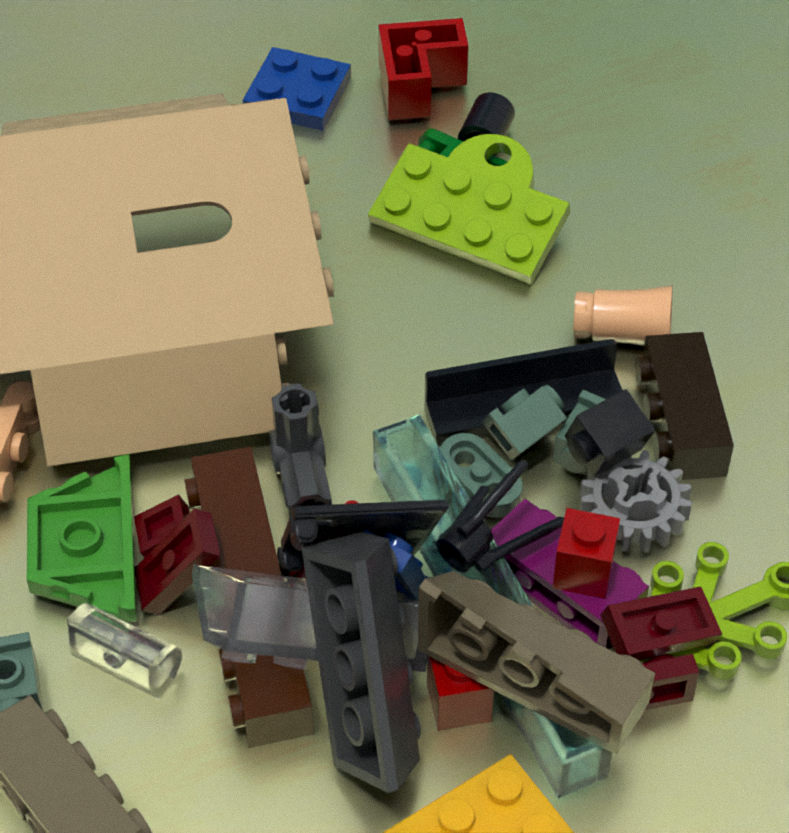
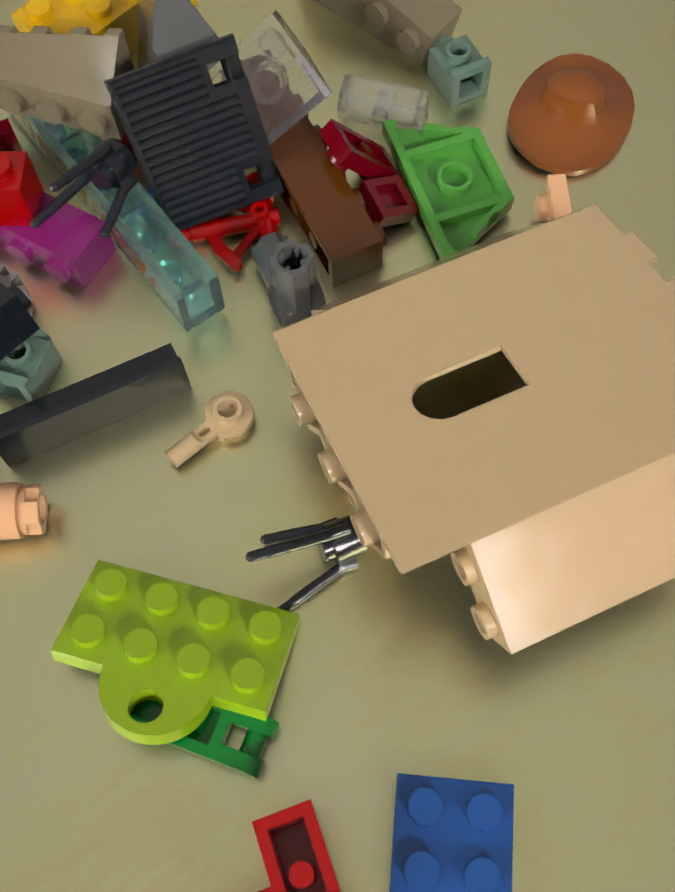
camera: 170 degrees right, 15 degrees up
sand green plate [439,433,523,517] -> none
black brick [458,92,515,156] -> none
sand green brick [481,385,567,461] -> none
none -> tan plate [164,391,254,468]
none -> black plant [246,513,368,611]

